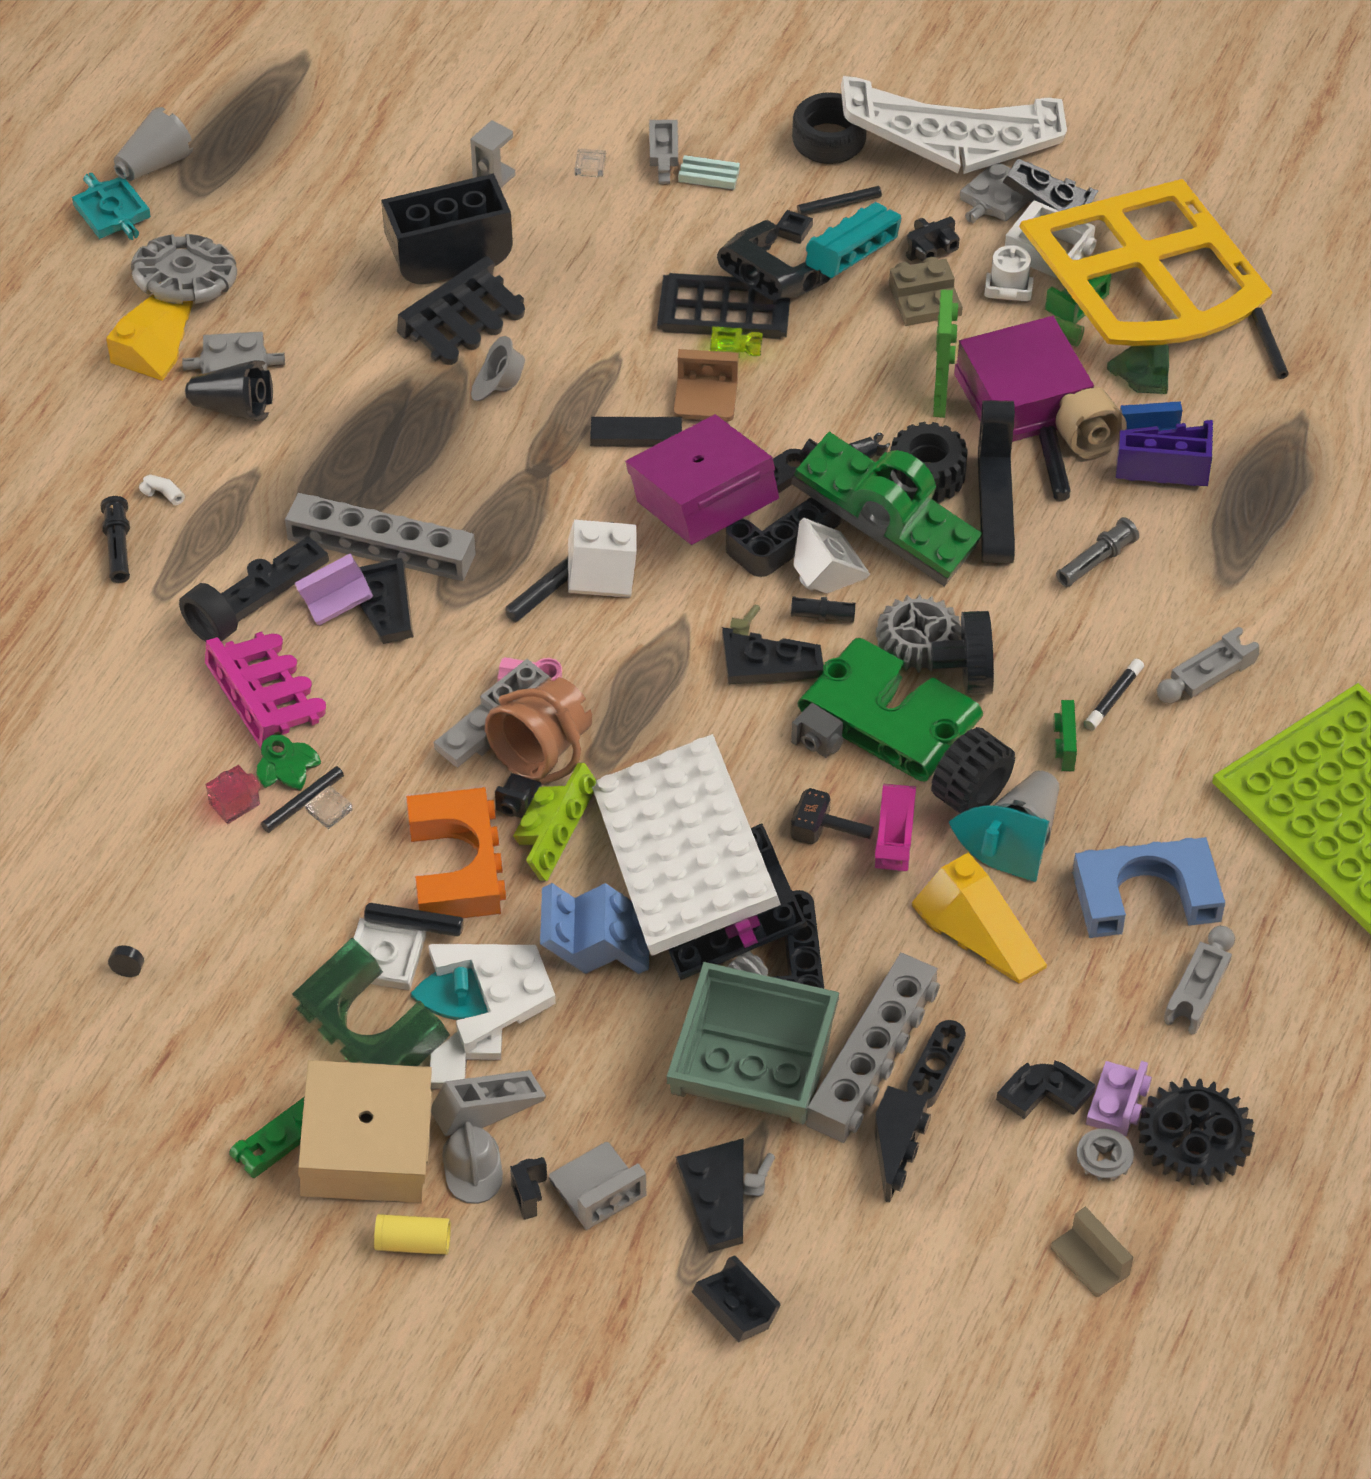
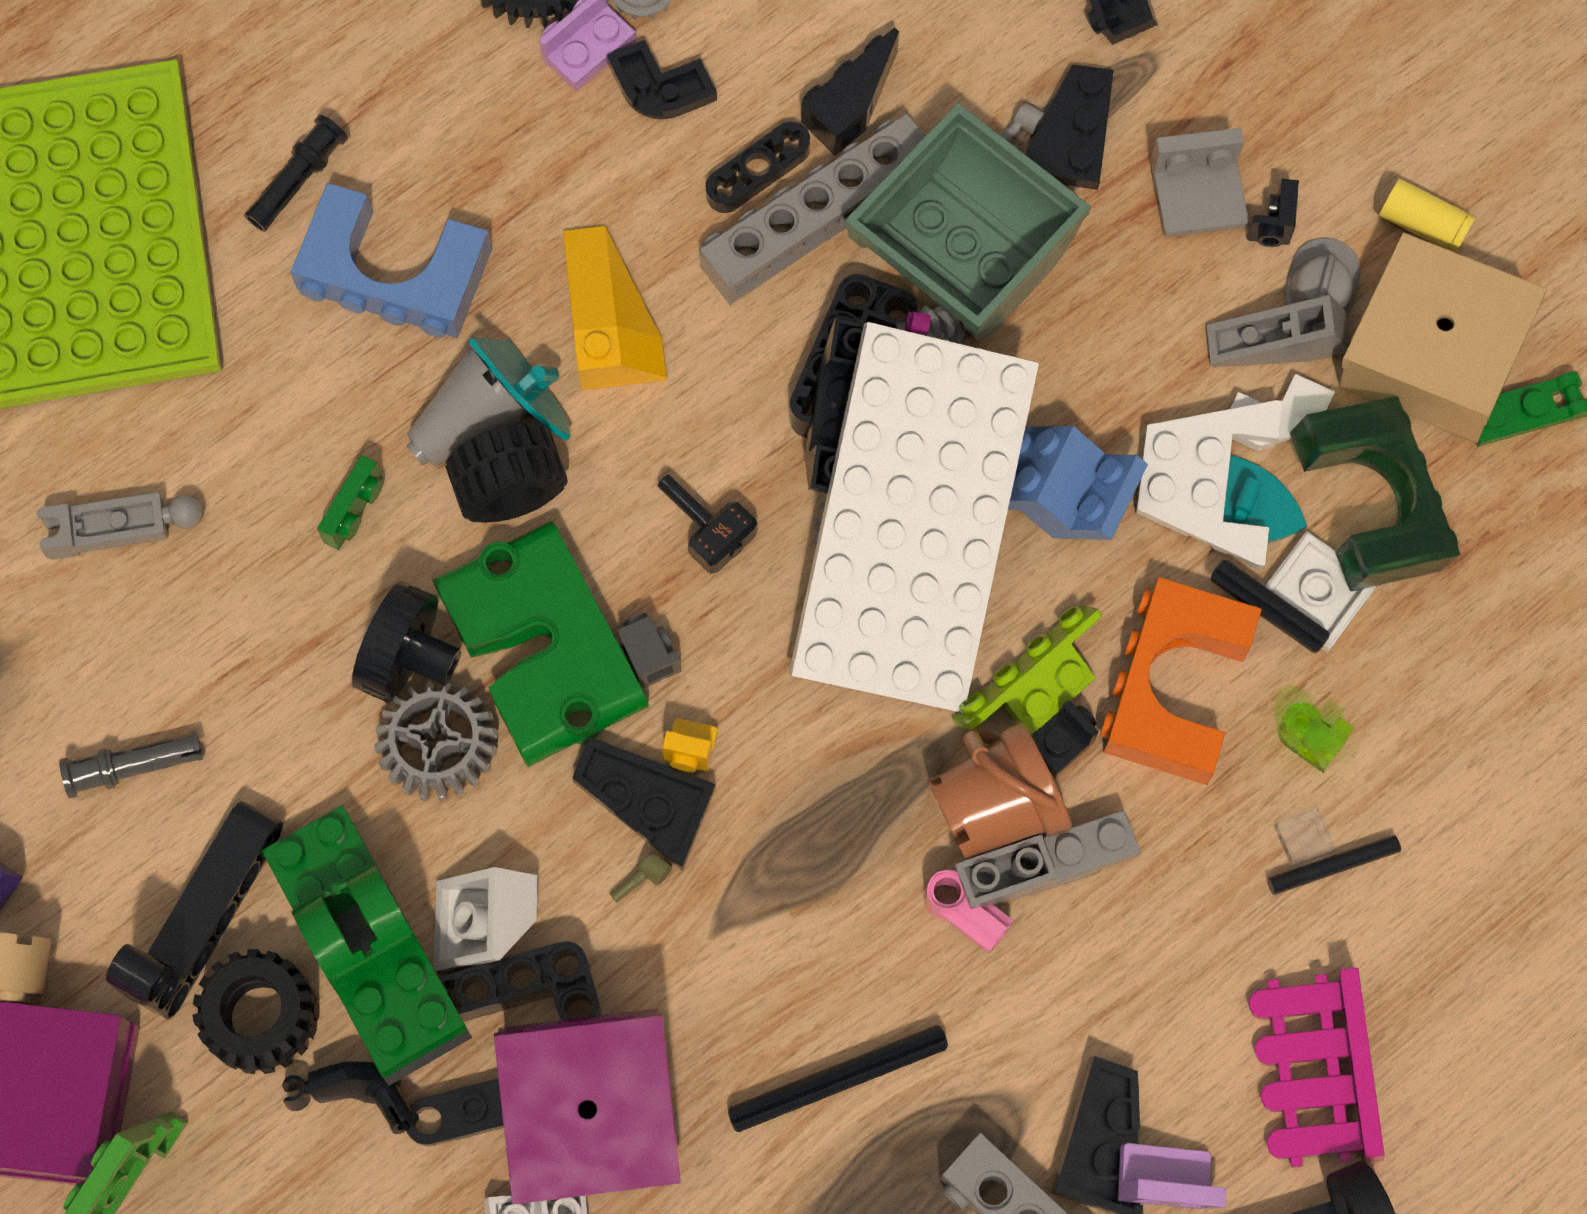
camera: 155 degrees left, 20 degrees up
clear pink brick [206,764,261,824] -> none
green plate [256,734,321,791] -> none
white slope [568,519,637,598] -> none
black pin [790,596,856,623] -> none
dark pink arch [875,783,916,871] -> none
black axle [1039,426,1071,501] -> none
black bar [1084,659,1144,731] -> none
light grey plate [1164,925,1235,1034] -> none
none -> black pin [244,114,348,232]
none -> yellow bracket [662,718,718,772]
none -> clear neon green leg [1278,703,1355,773]

